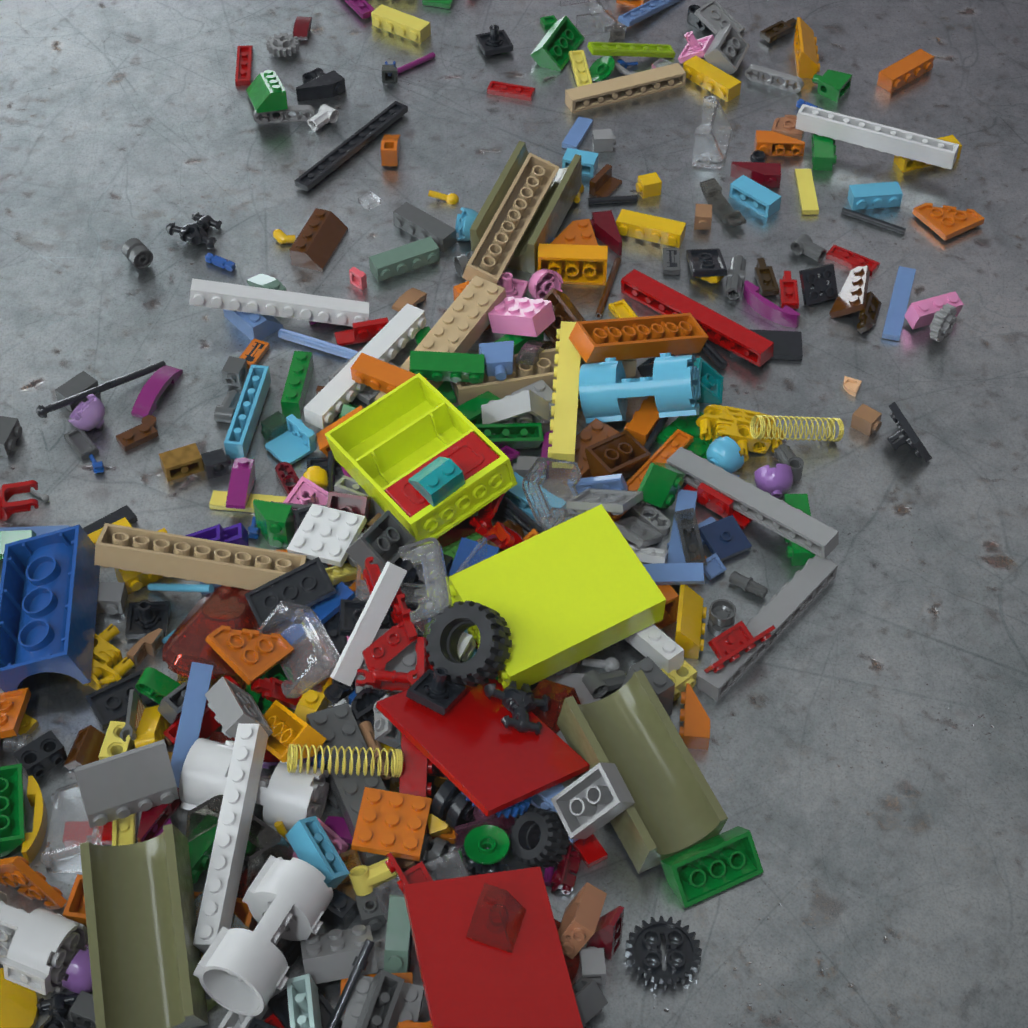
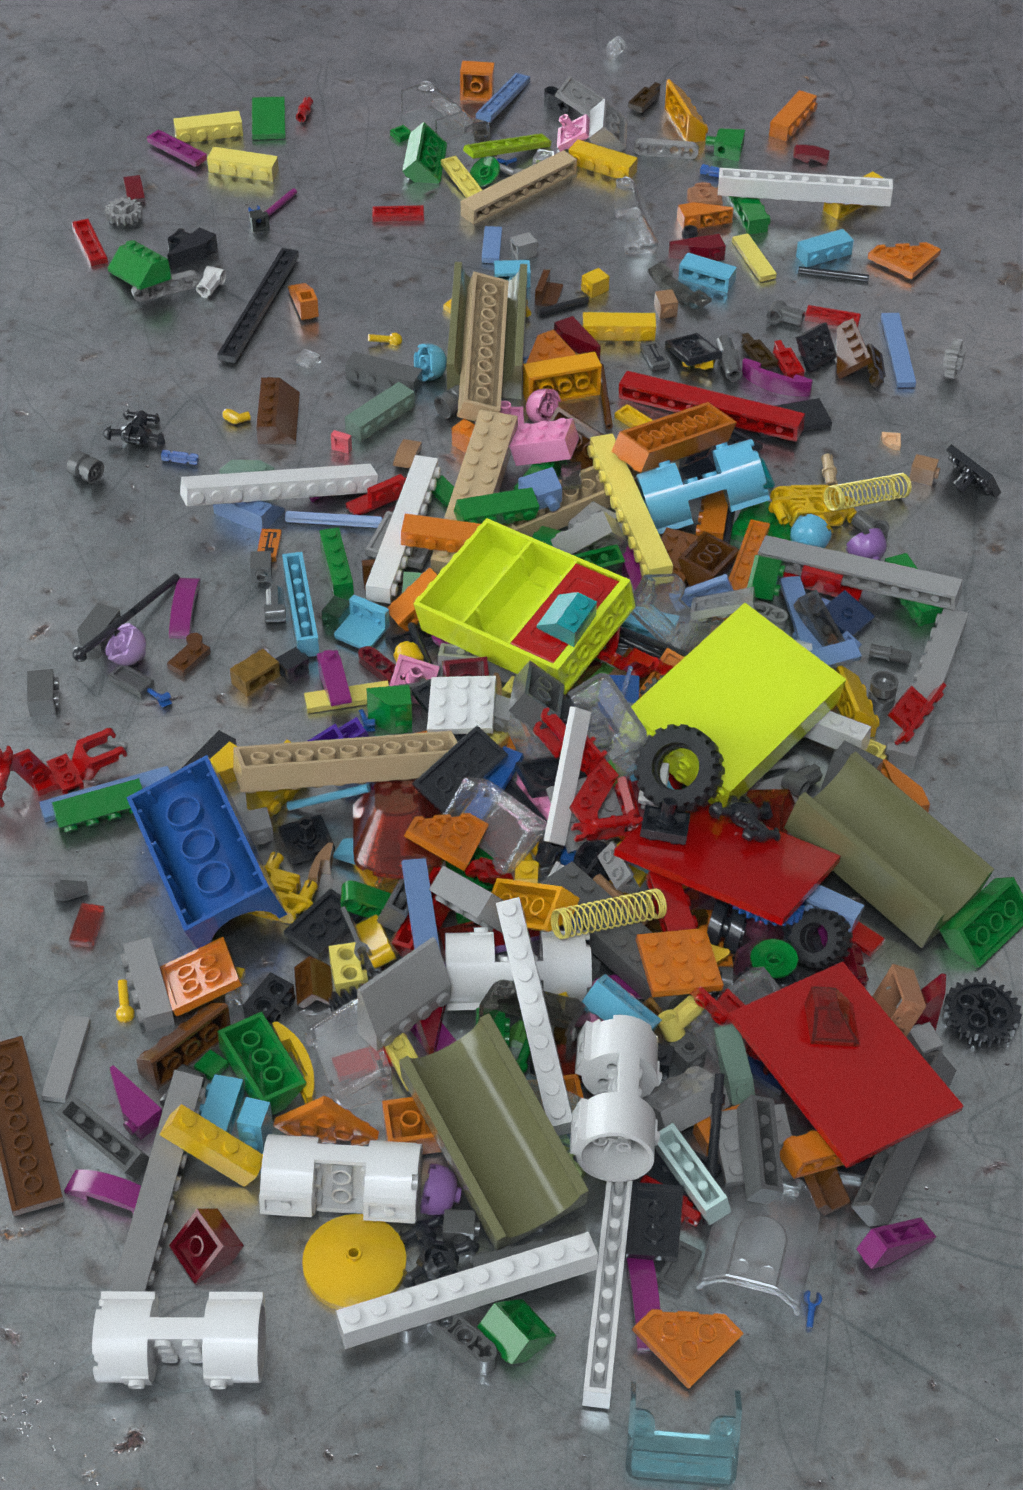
camera: 20 degrees left, 0 degrees up
black plate [476,25,513,56] -> none
light grey brick [551,762,635,839] -> none
bright pink brick [904,291,964,329] -> none
none -> dark red slope [793,145,830,165]
none -> tan pin [821,453,838,485]

